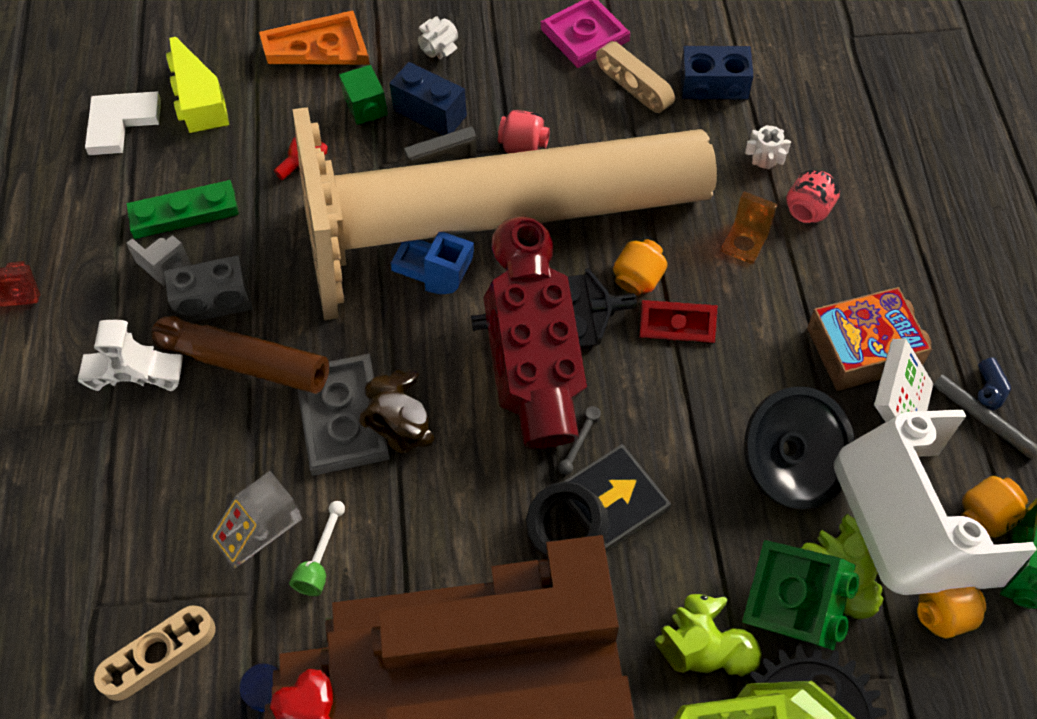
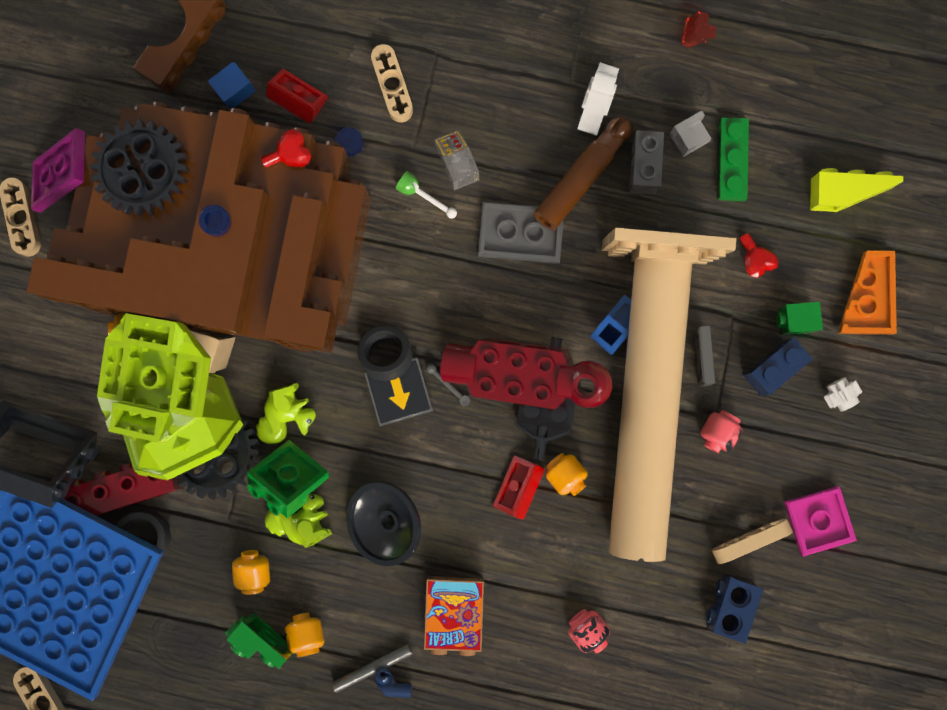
camera: 110 degrees right, 25 degrees up
white tile [85,91,161,155] -> none
dark brown animal [359,370,434,454] -> none
clear orange bracket [721,191,777,264] -> none
white gear [745,125,791,169] -> none
white windscreen [833,410,1037,595] -> none
white tile [874,338,933,422] -> none

